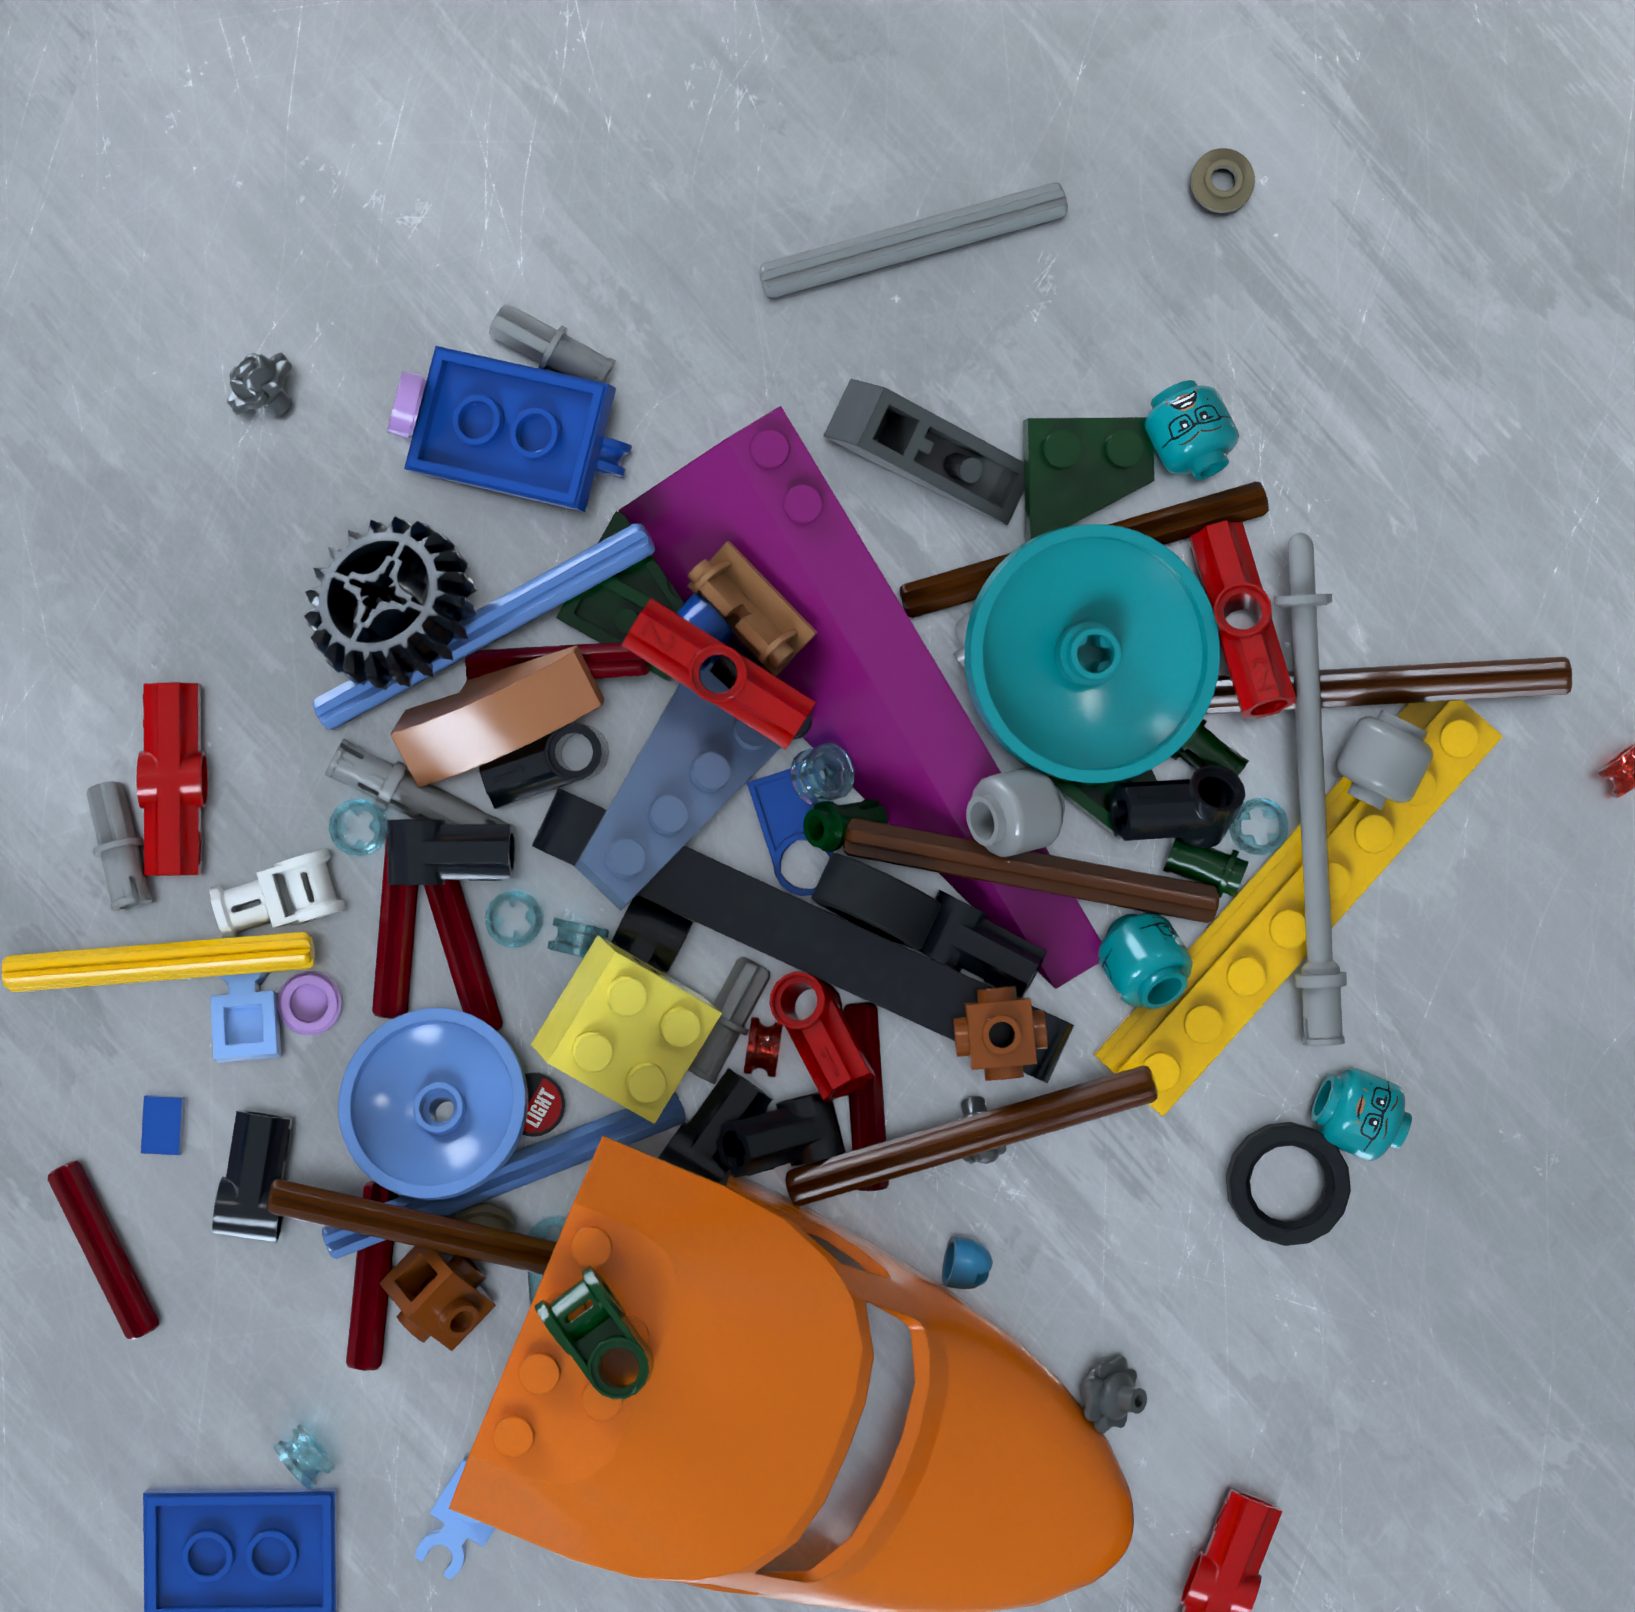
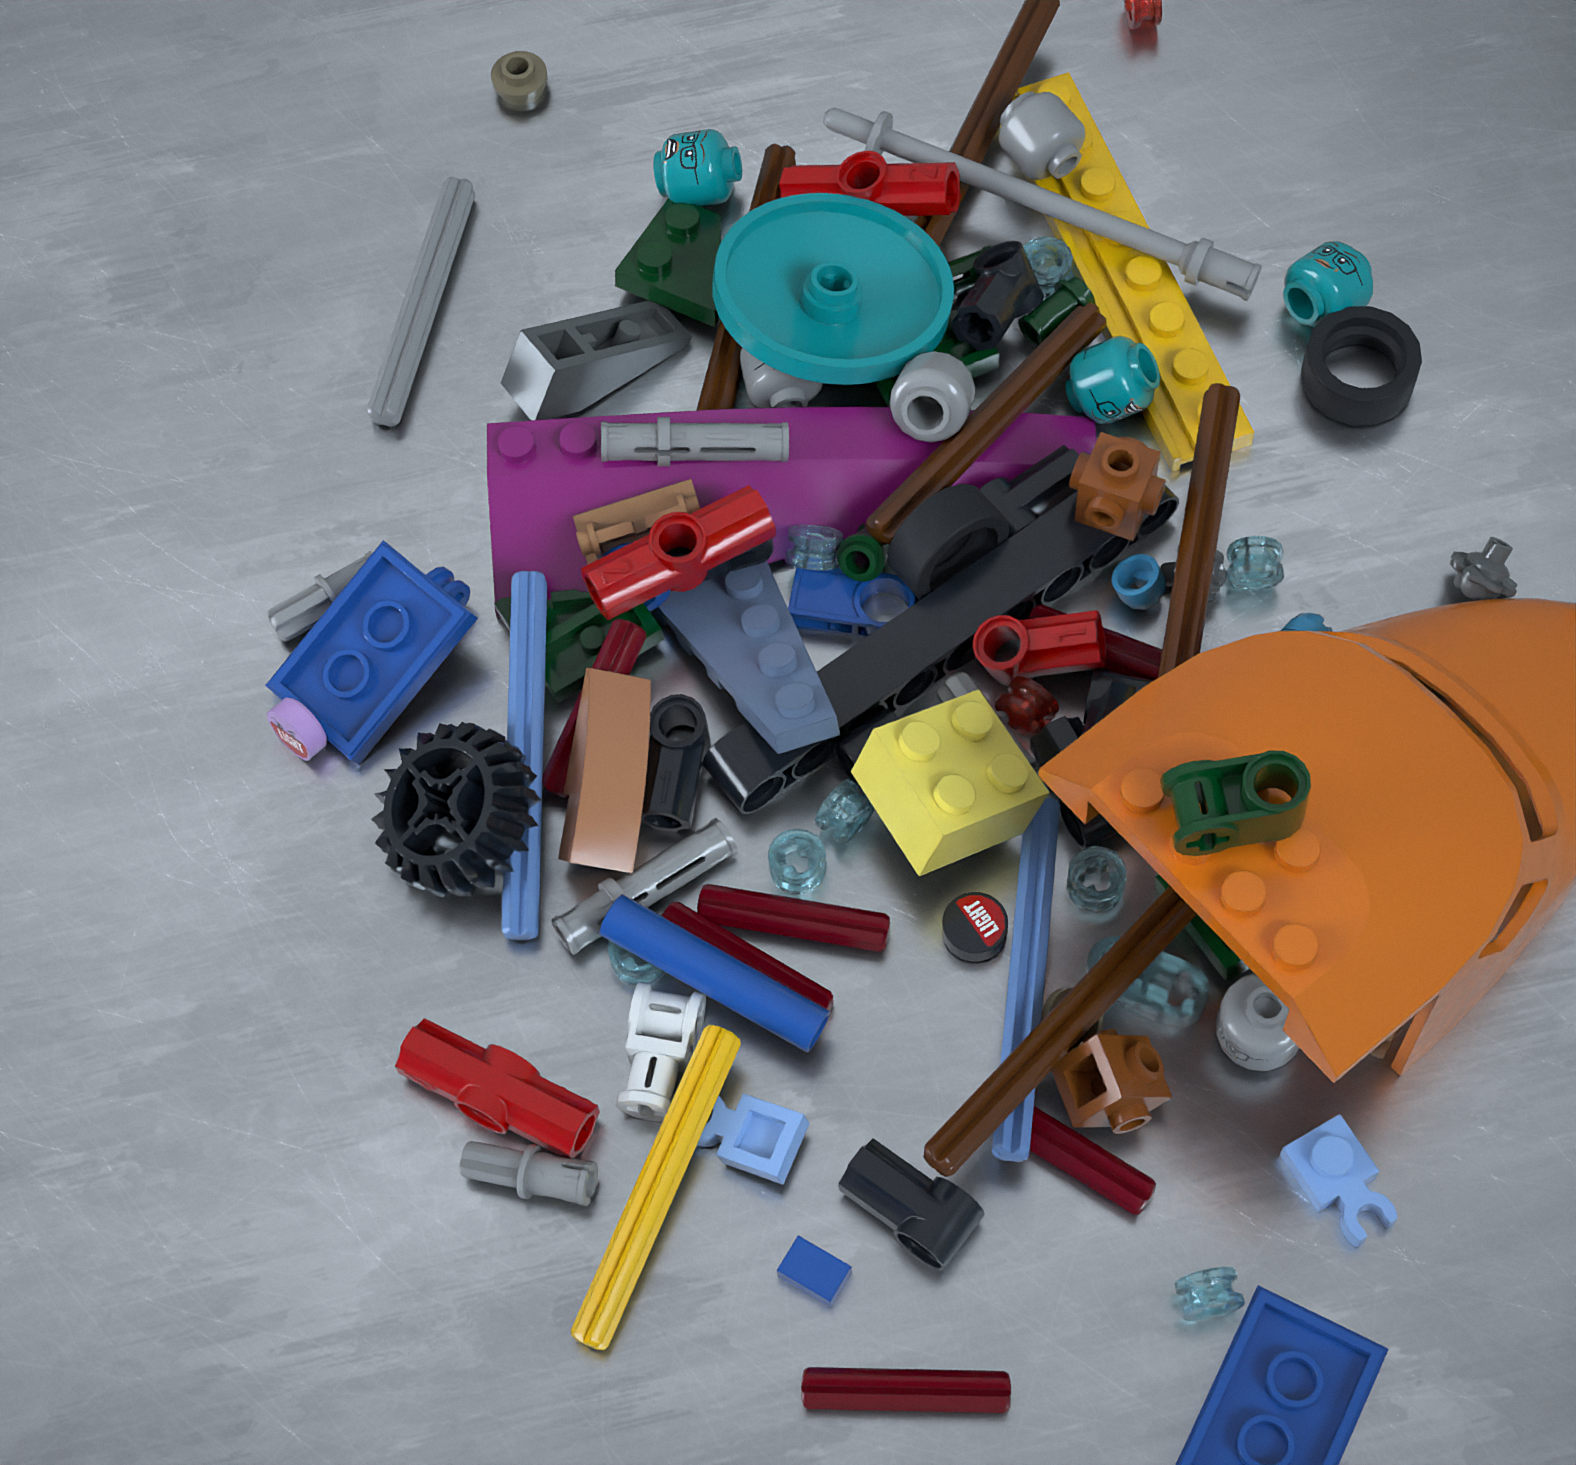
camera: 60 degrees left, 25 degrees down
dark grey plant [227,352,292,417] -> none
lavender tile [277,971,343,1035] -> none
medium blue dish [338,1008,528,1200] -> none
black piece [387,819,516,885] -> none
none -> blue piece [599,894,831,1053]
none -> light grey pin [601,417,789,467]
none -> dark azure hinge [1112,554,1166,610]
none -> clear light blue bush [1227,536,1284,590]

